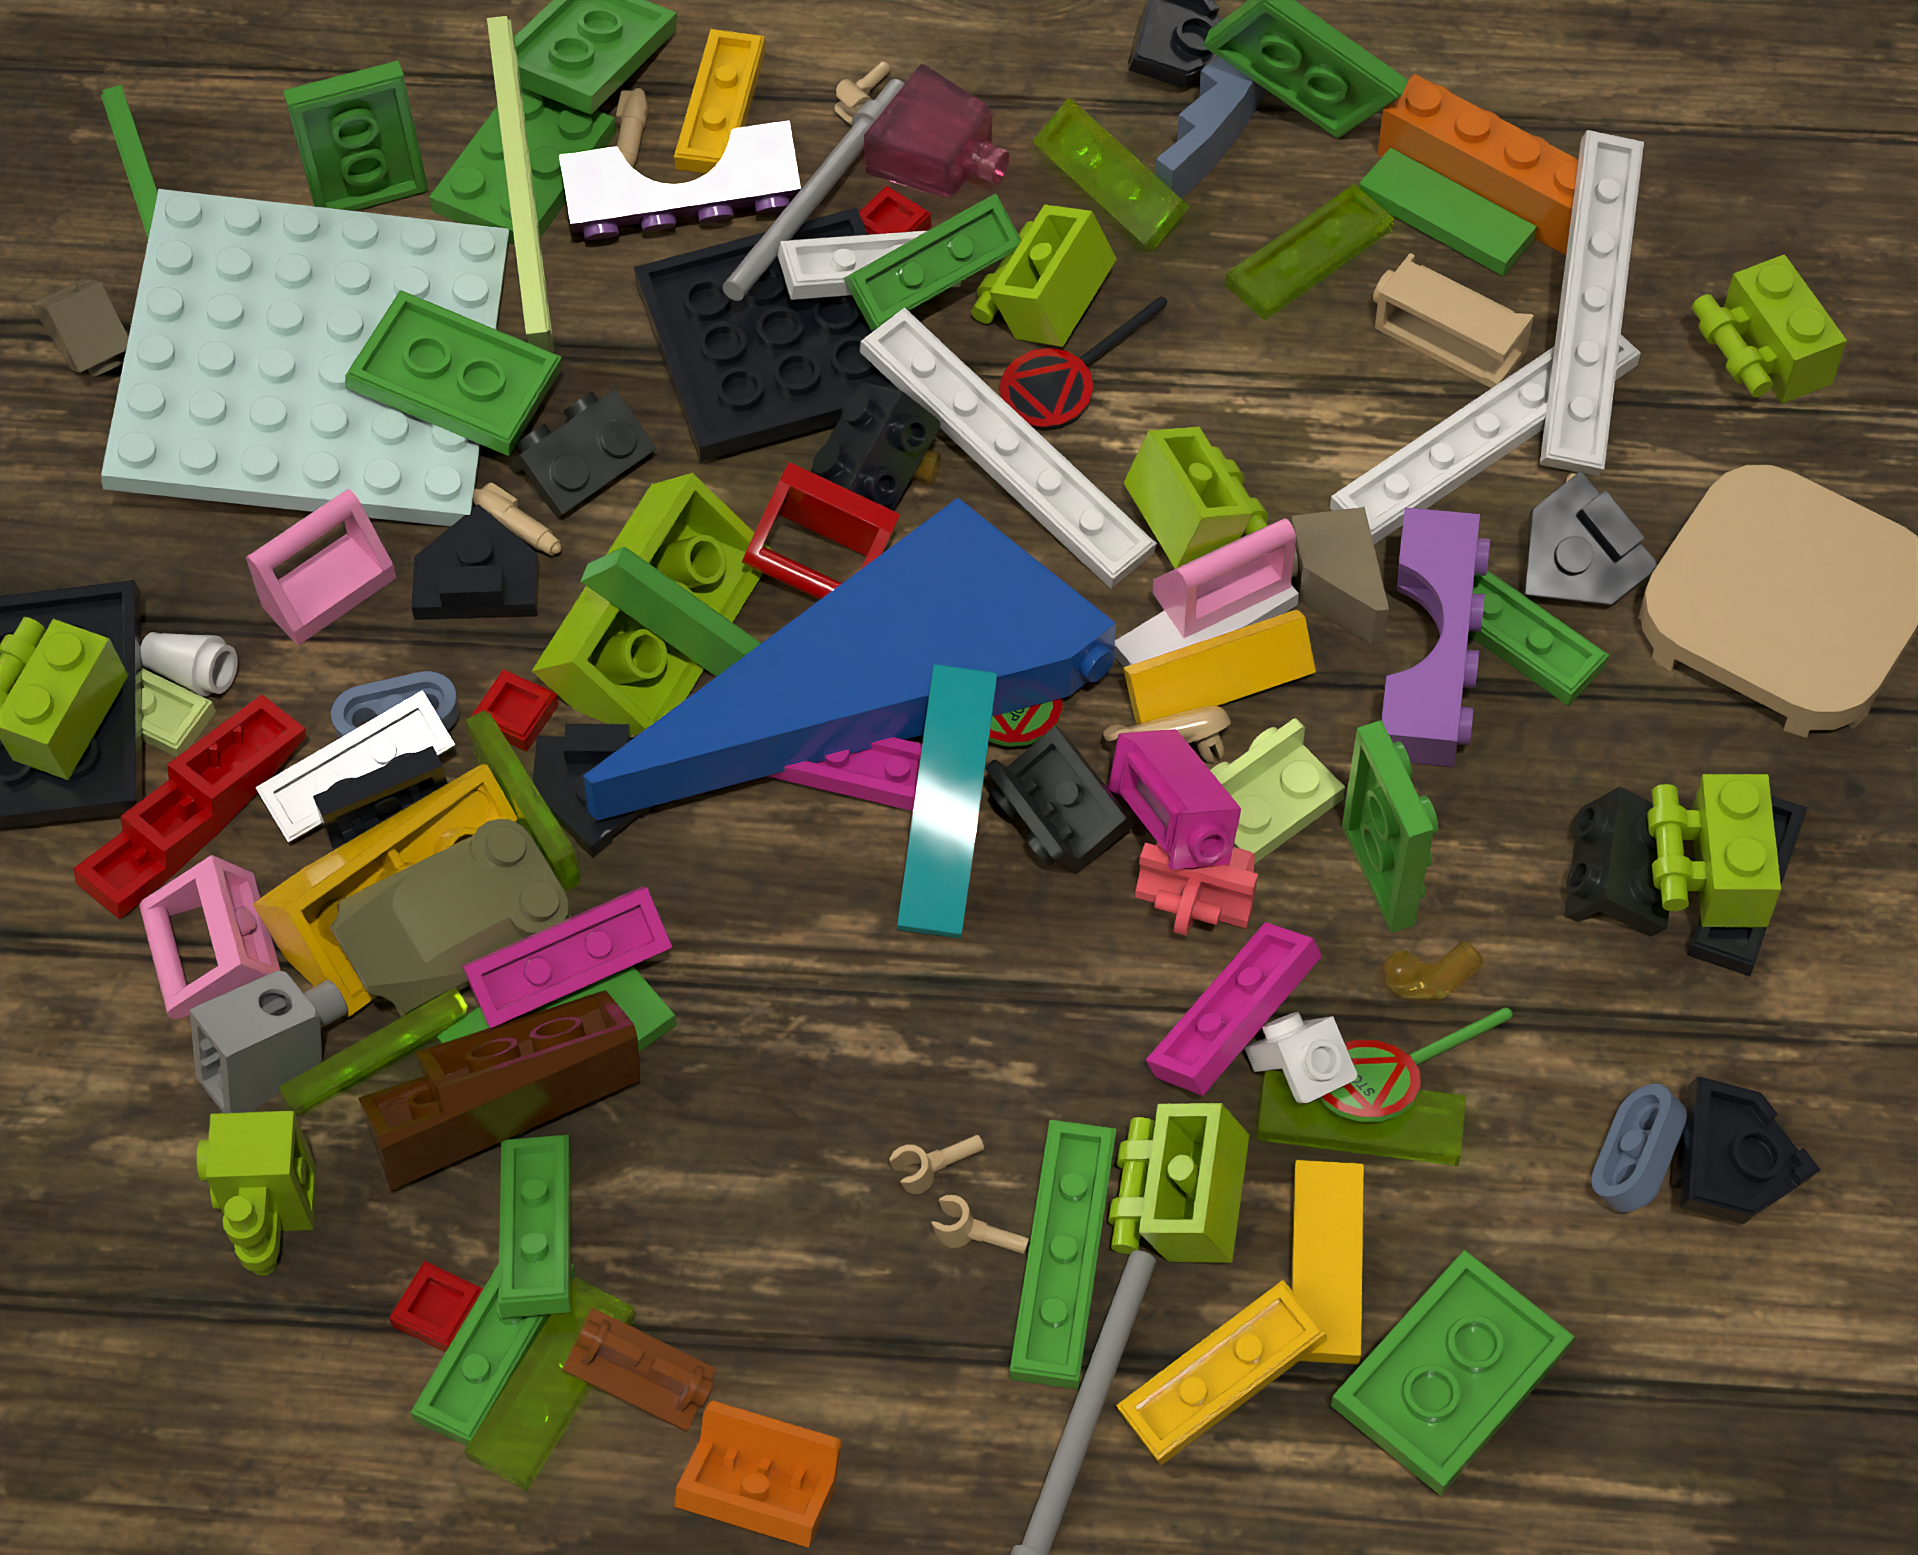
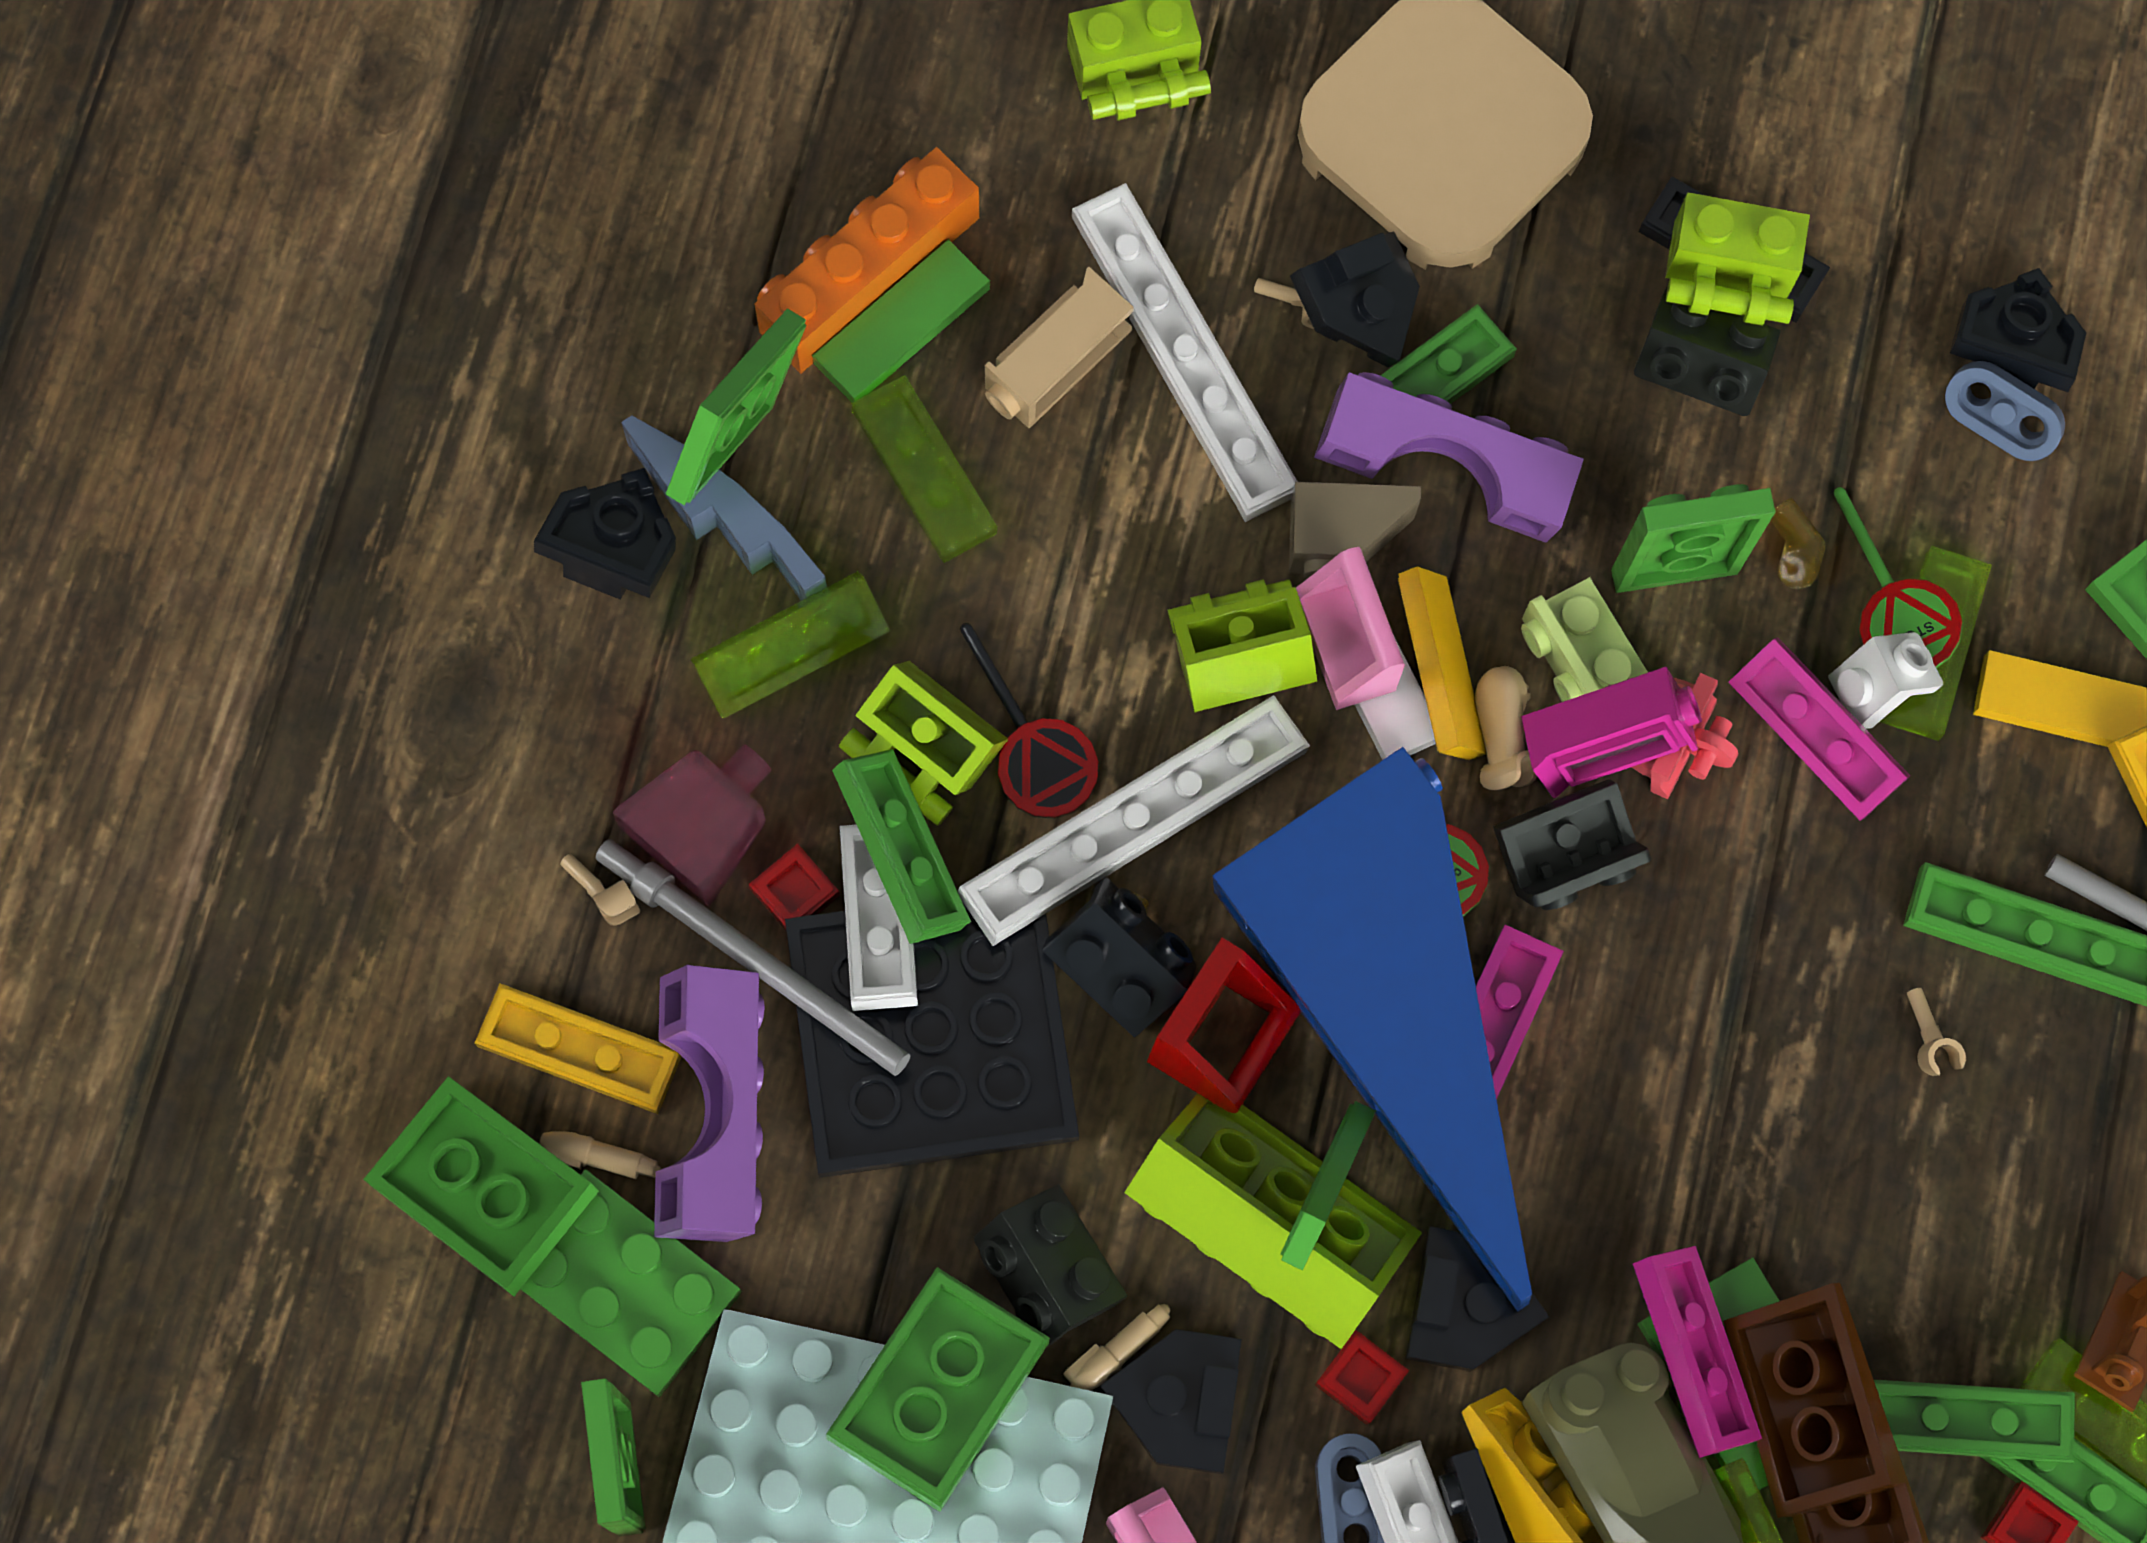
camera: 85 degrees left, 15 degrees up
clear neon green tile [465,710,581,892] -> none
yellowish green tile [487,16,554,353] -> none
teal slope [896,664,997,939] -> none
tan hand [931,1195,1029,1254] -> none
lime brick [1108,1103,1250,1263] -> none
white tile [1540,130,1644,476] -> none

